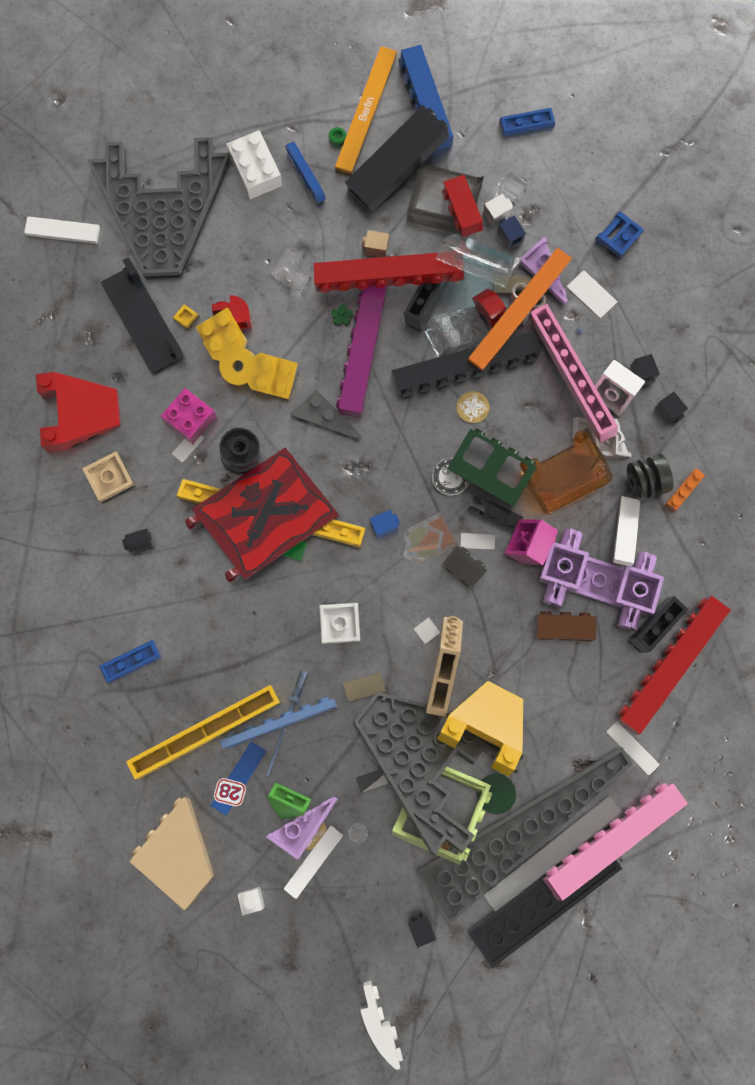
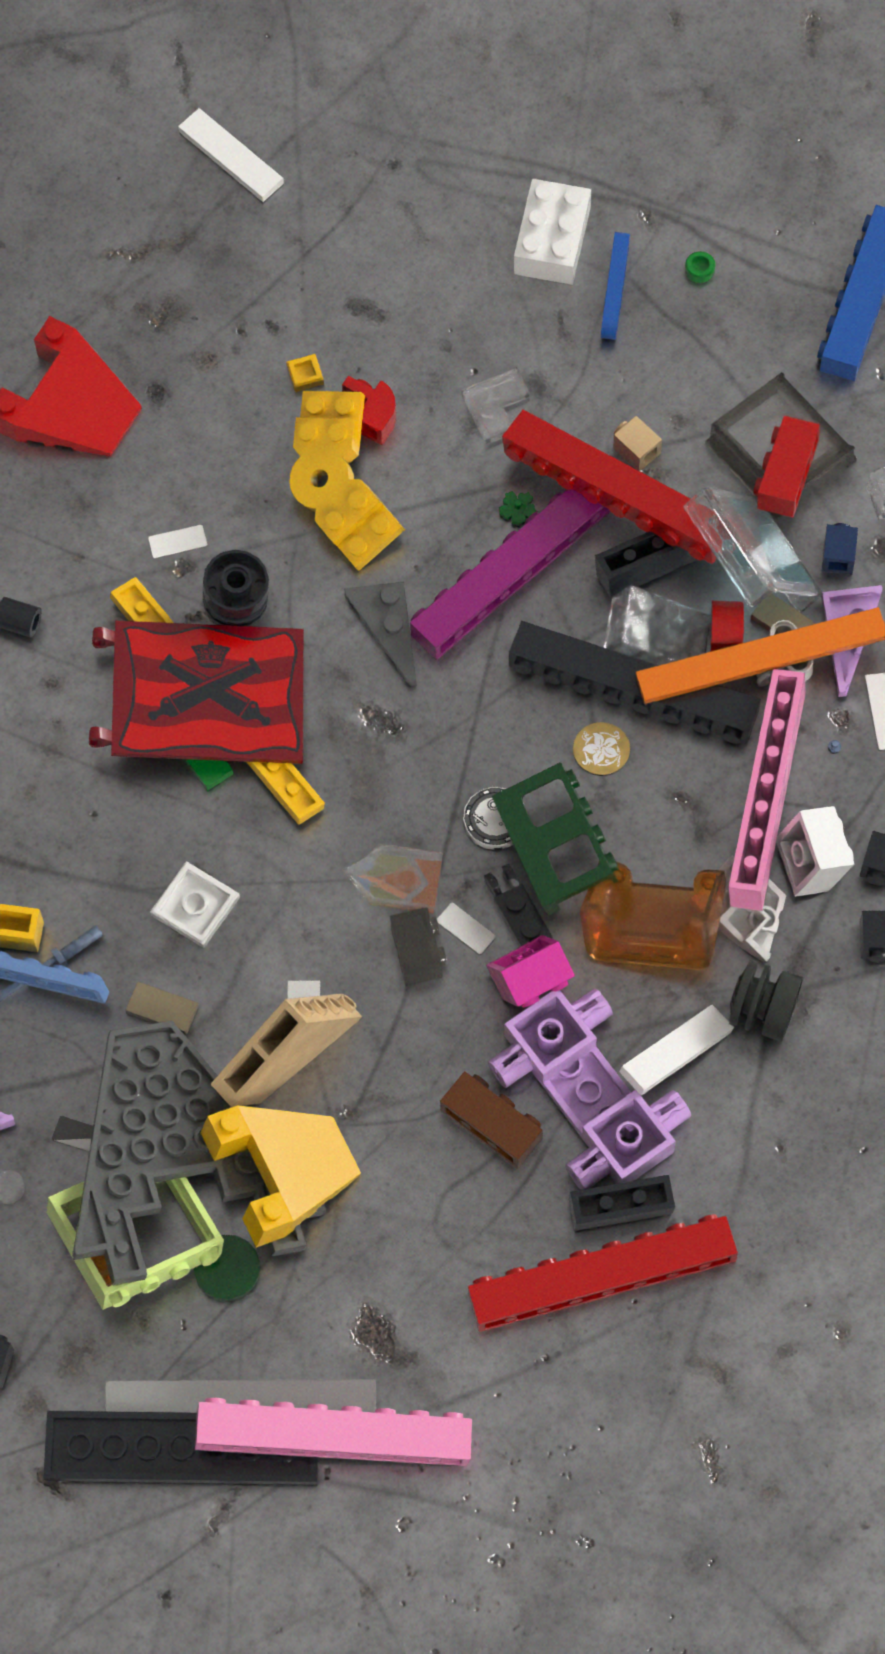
camera: 40 degrees right, 10 degrees down
tan plate [82,451,134,503] -> none
dark grey wing [88,137,230,277] -> none
black bracket [101,257,184,373] -> none
dark pink brick [161,388,217,445] -> none
light orange tile [335,46,397,175] -> none
black brick [345,105,449,213] -> none
blue brick [369,509,400,539] -> none
dark grey wing [417,747,633,926] -> none
white brick [483,194,513,227] -> none
white sticker [607,722,659,775] -> none
orange piece [664,468,705,513] -> none

